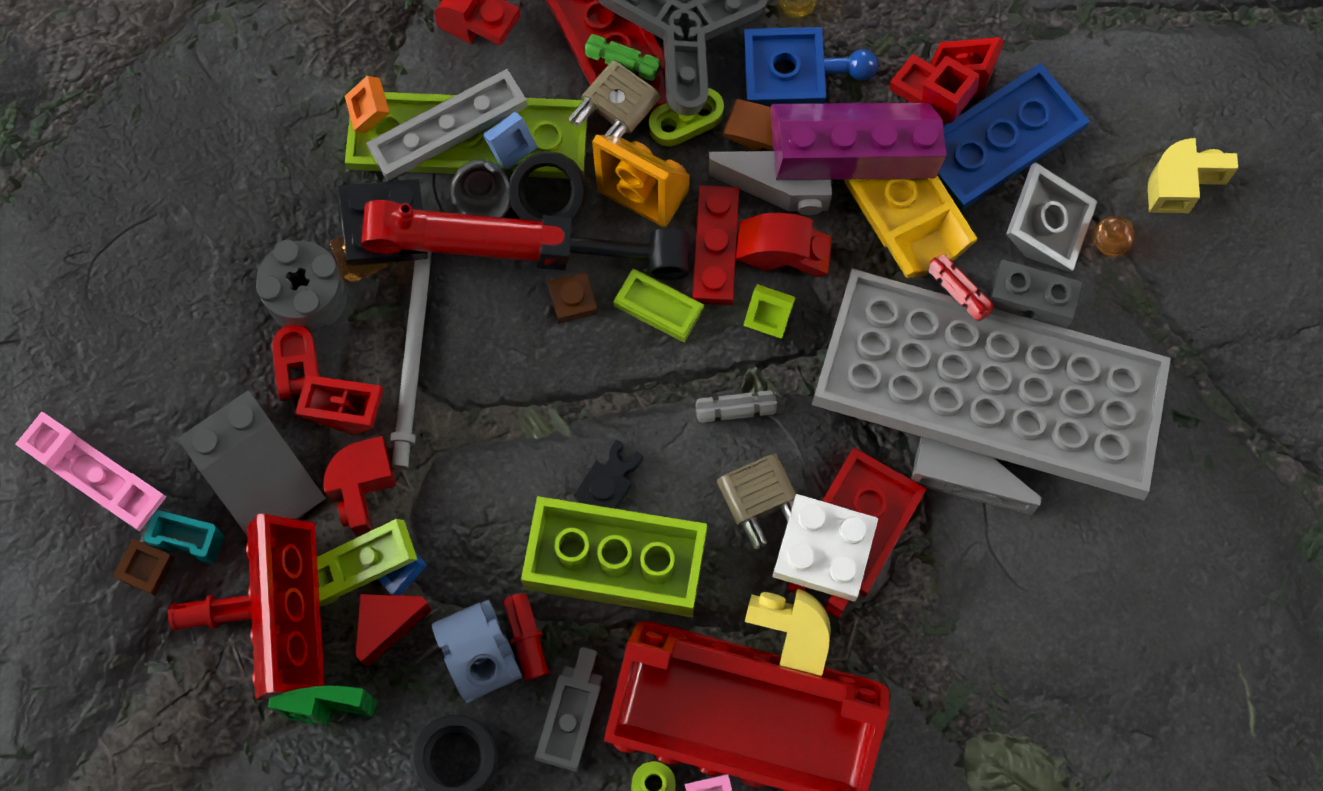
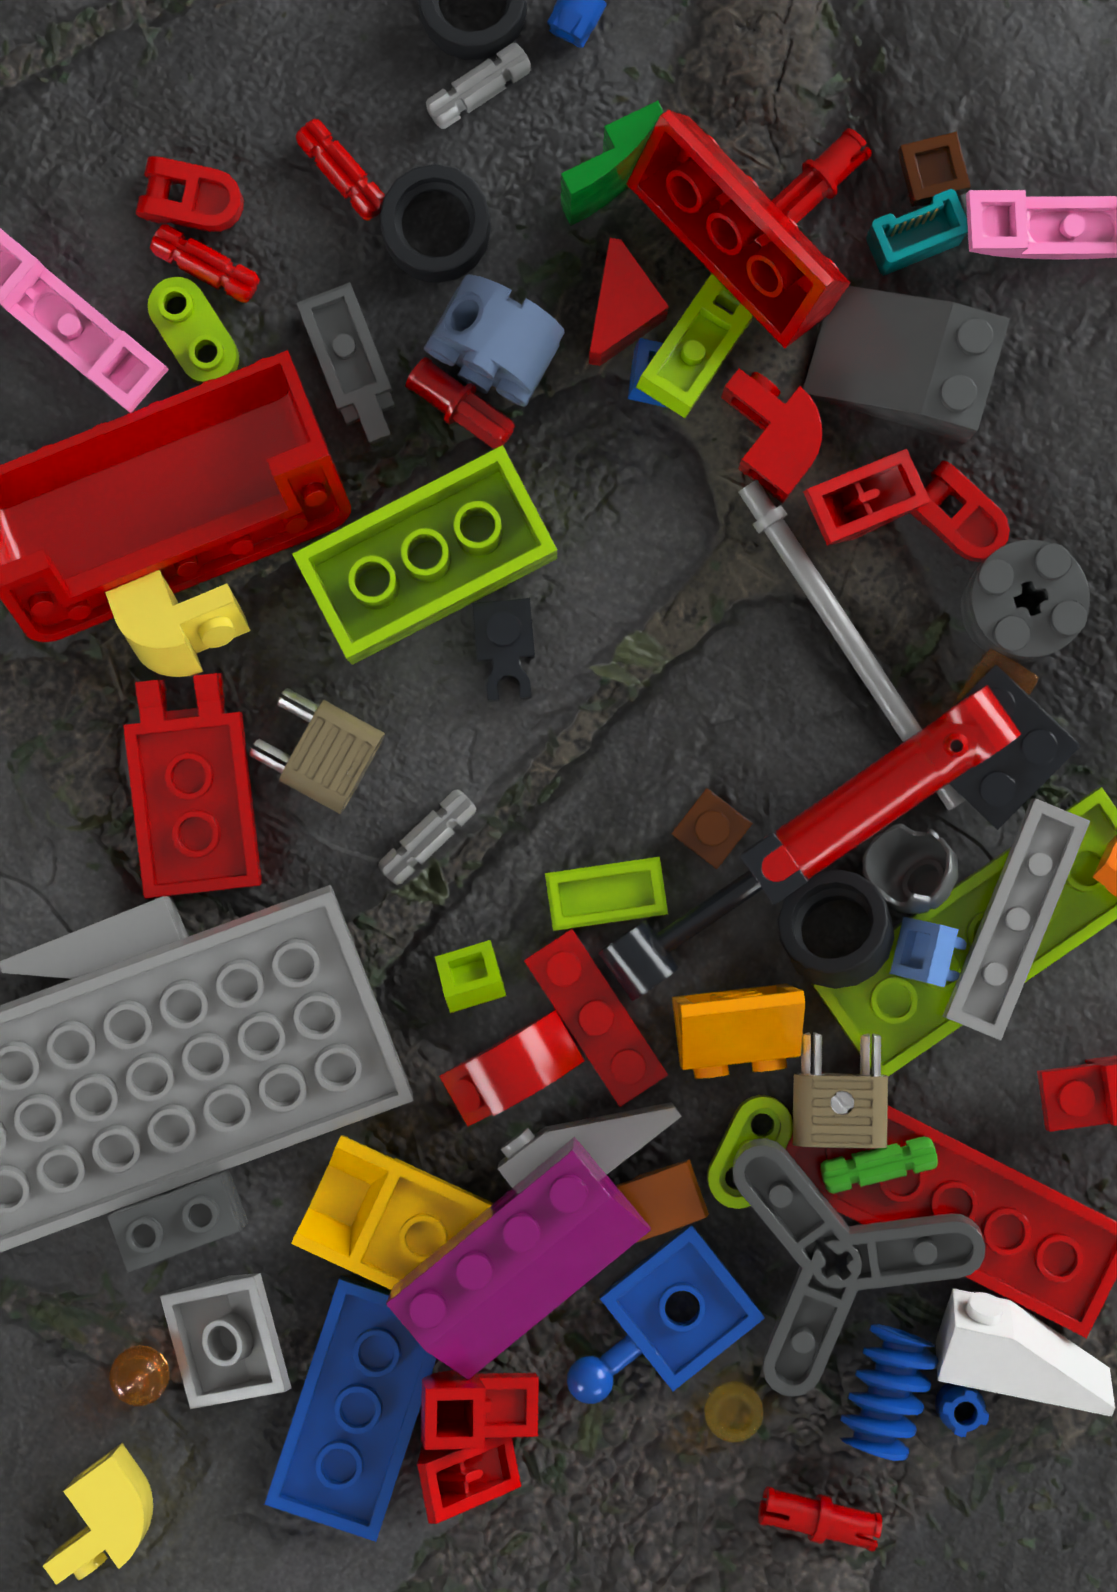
camera: 140 degrees right, 15 degrees up
white plate [772,494,878,602] -> none
axle [928,254,994,321] -> none

